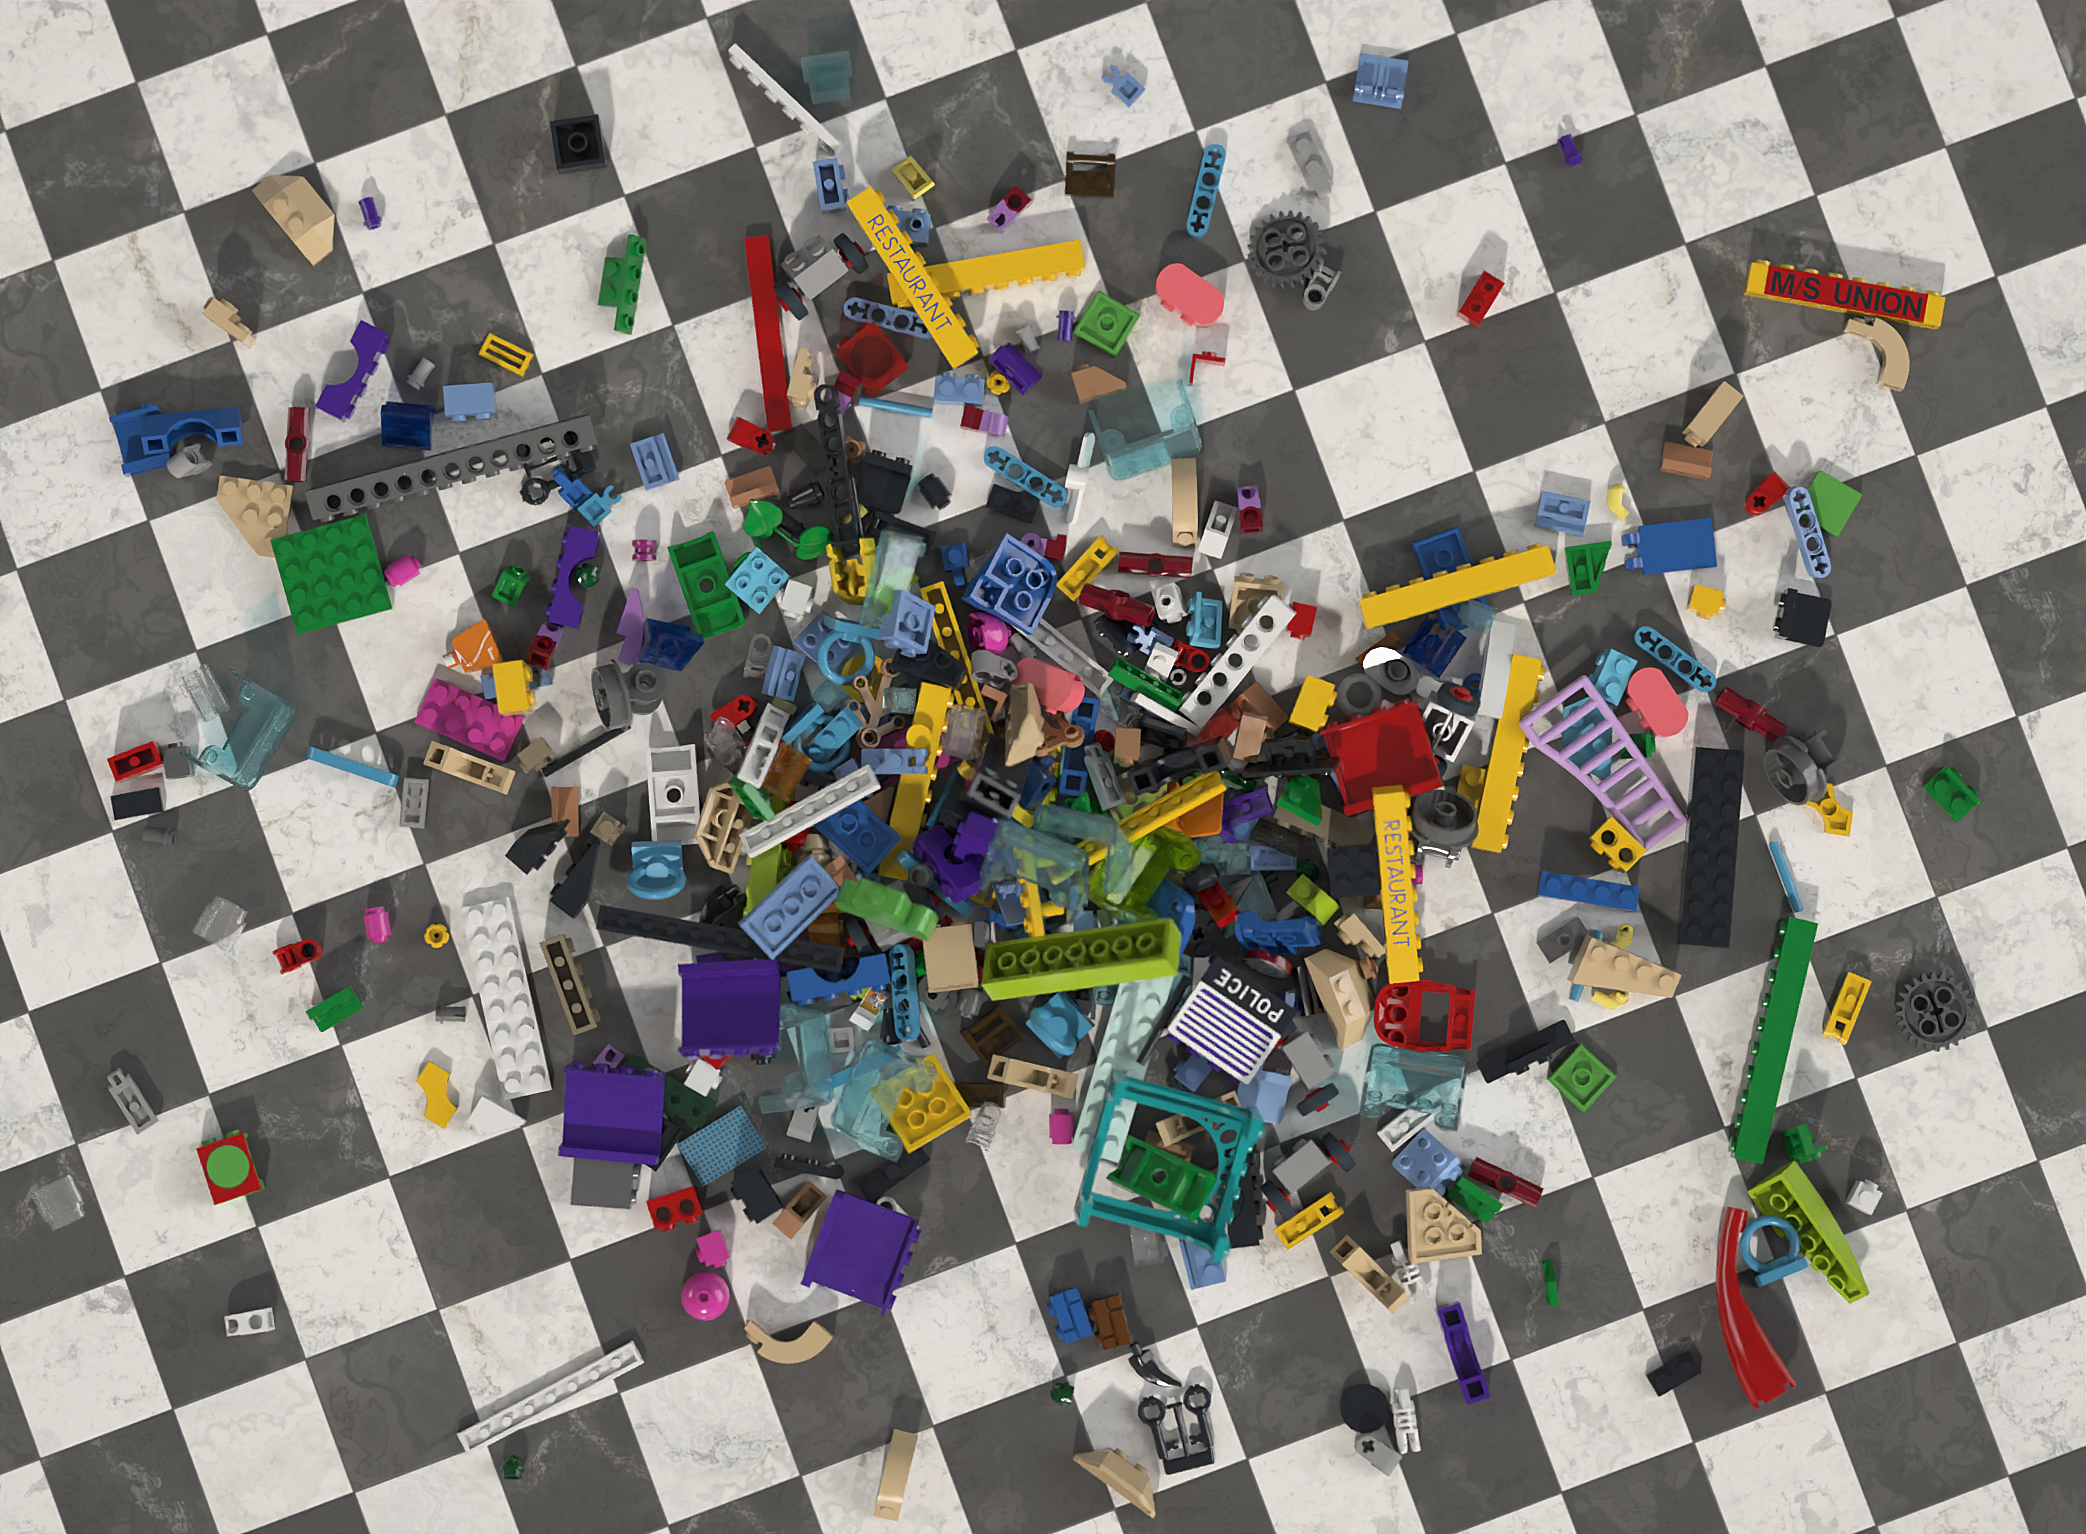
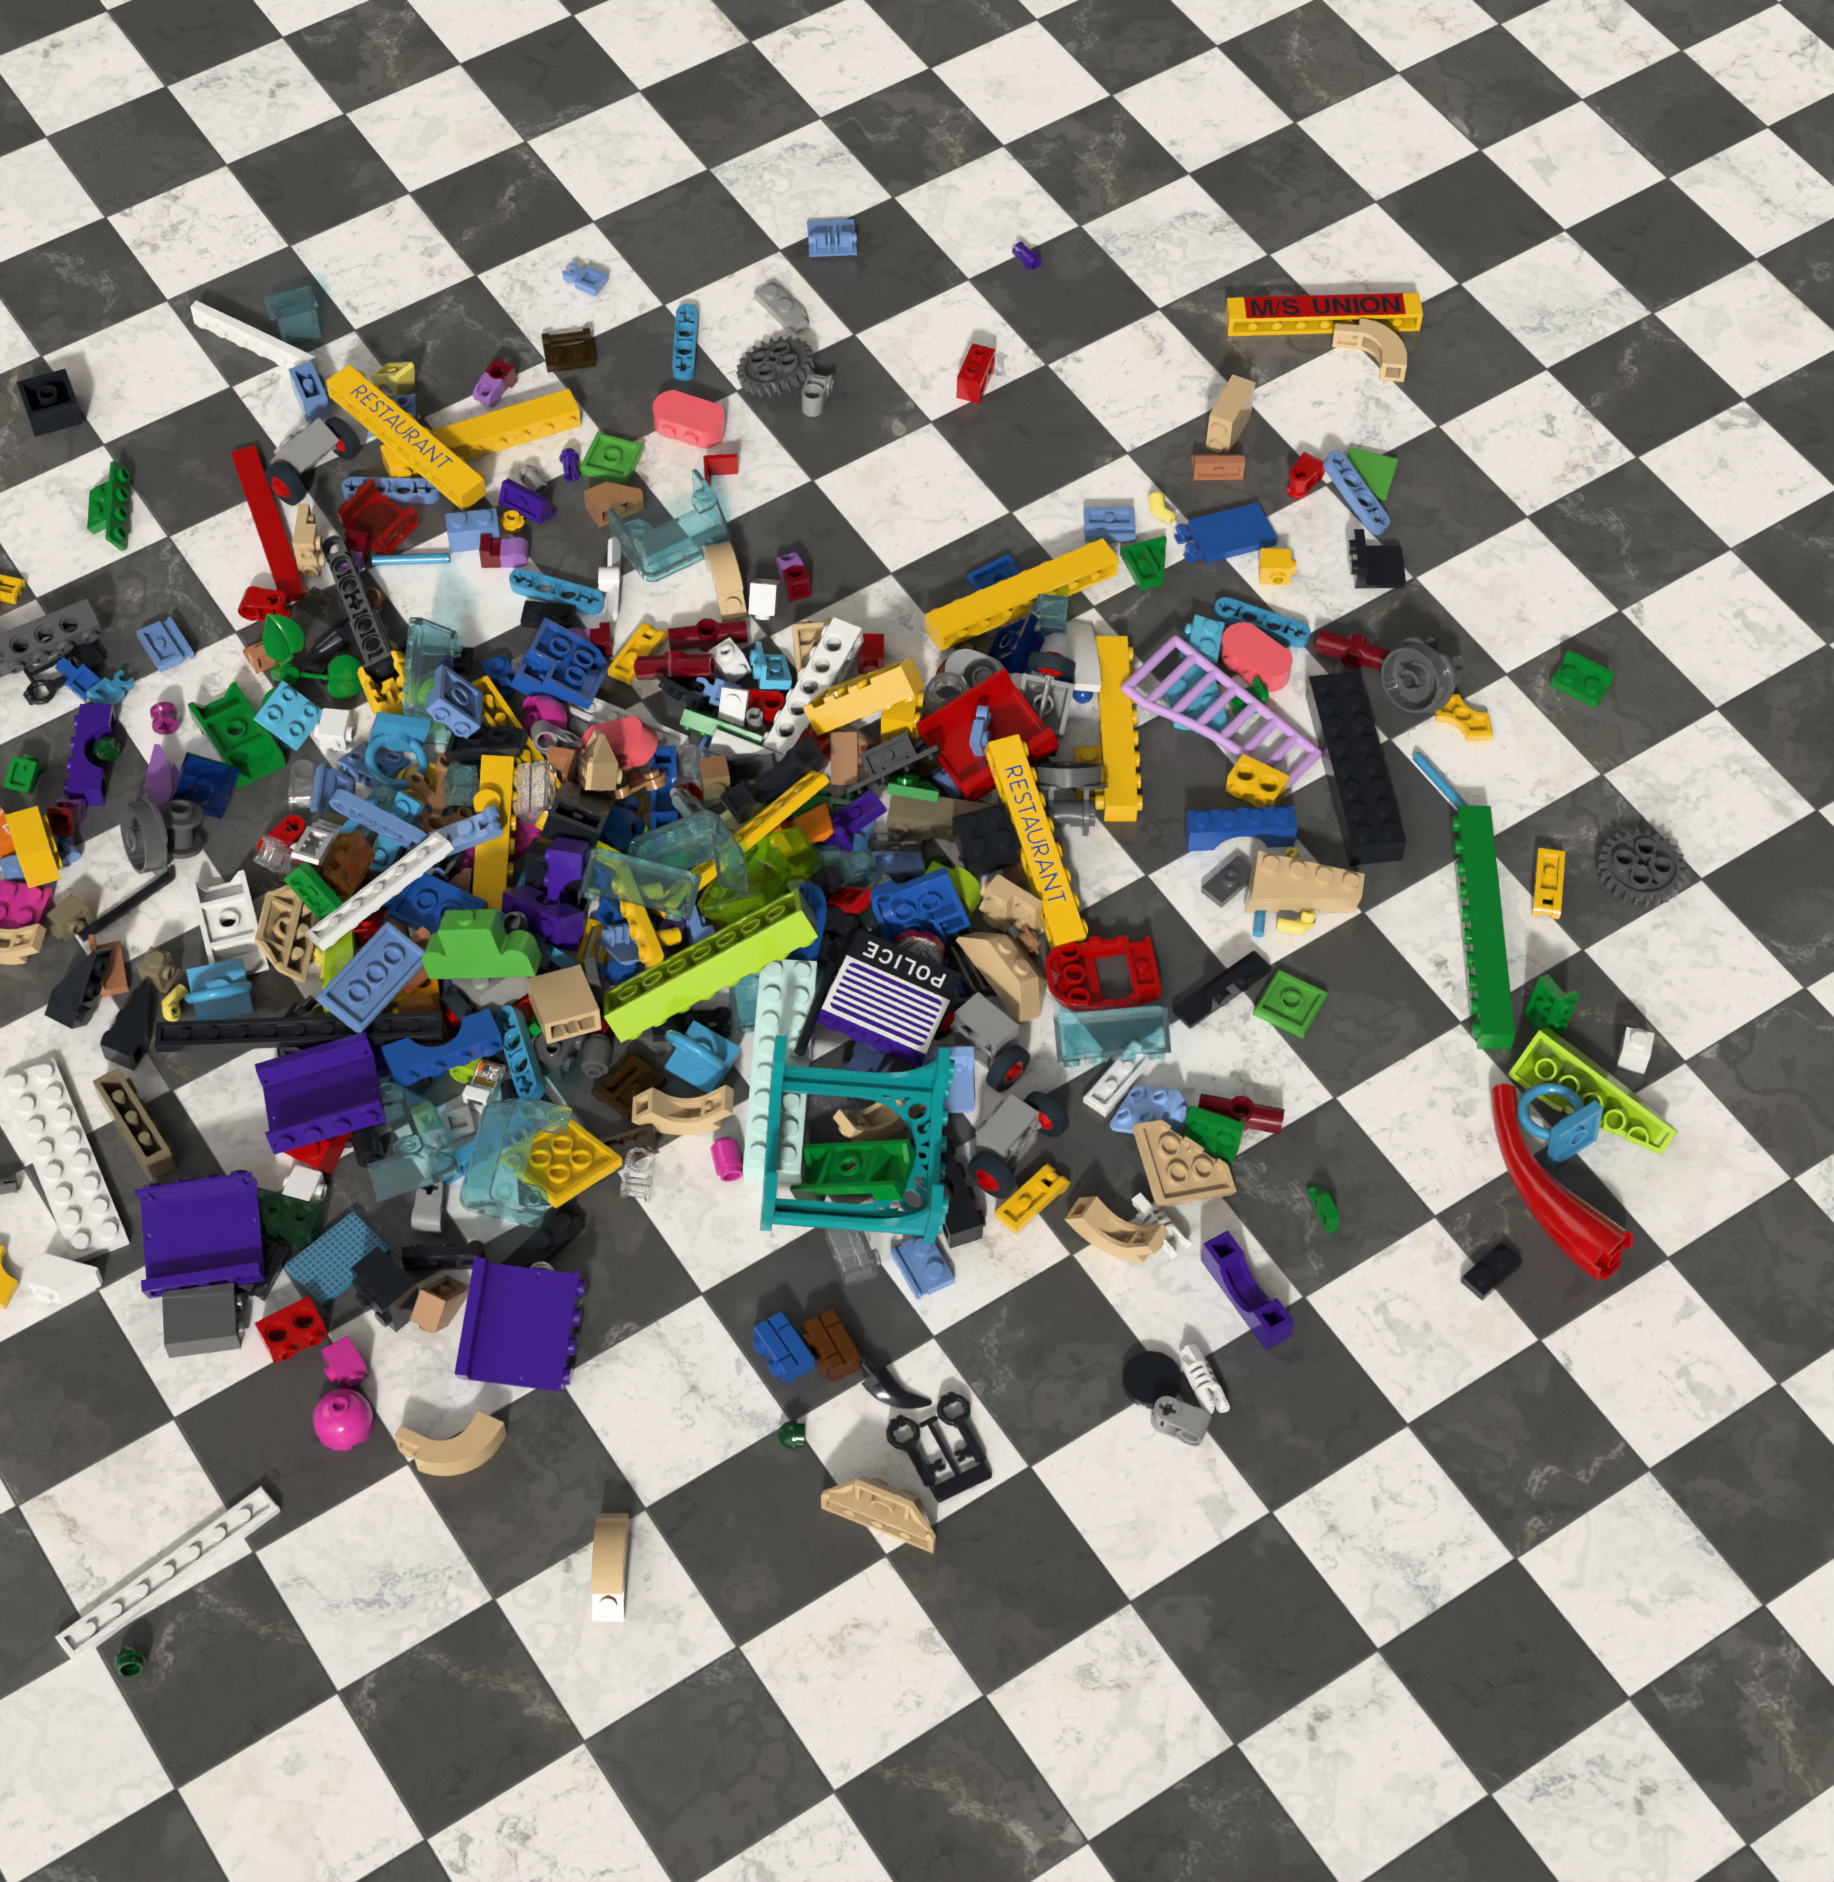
camera: 15 degrees left, 30 degrees down
black bracket [856,449,914,515] -> none
black brick [917,473,952,511] -> none
none -> light yellow arm [161,984,189,1022]
none -> medium blue beam [329,789,429,850]
none -> yellow wedge [803,657,925,736]
none -> medium blue plate [969,705,992,756]

